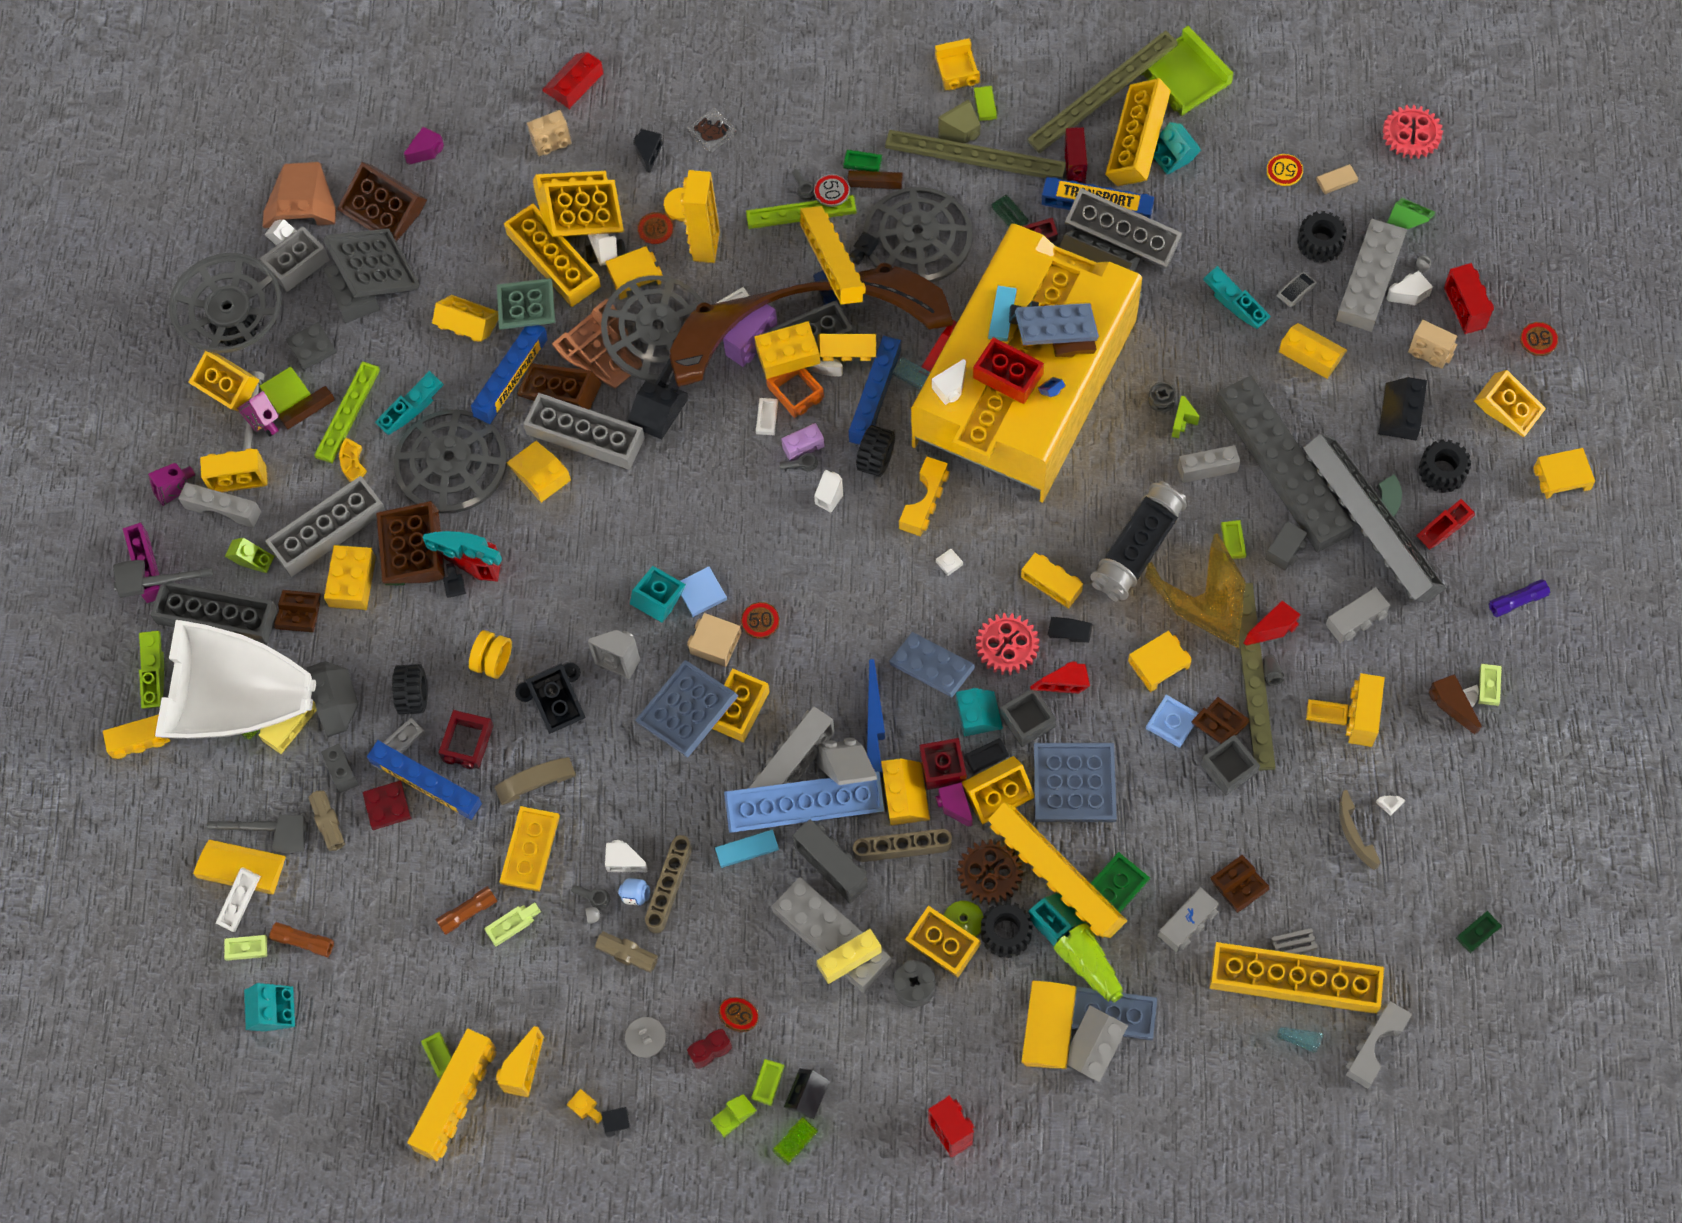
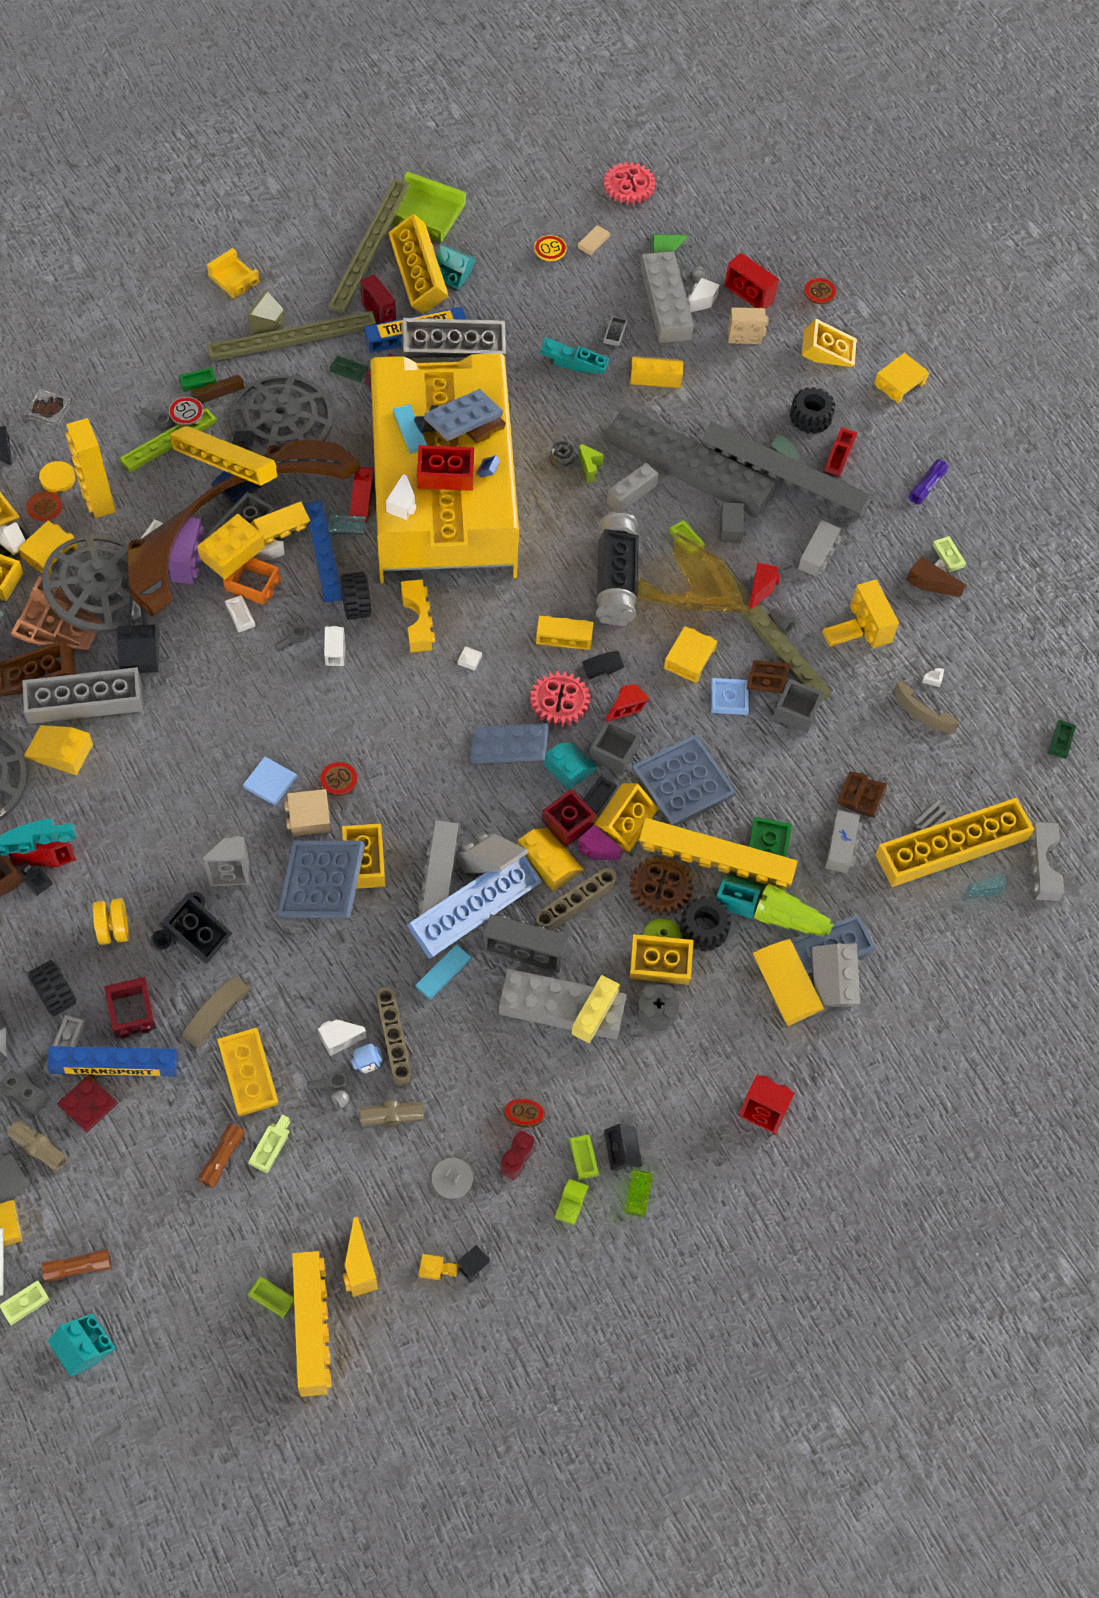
camera: 40 degrees left, 5 degrees down
teal slope [629,566,686,623] -> none
lavender brick [781,423,825,461] -> none
blue slope [867,659,885,778] -> none
lime tile [974,86,997,121] -> none
black tyre [1297,211,1347,262] -> none
black slope [1378,377,1427,441] -> none

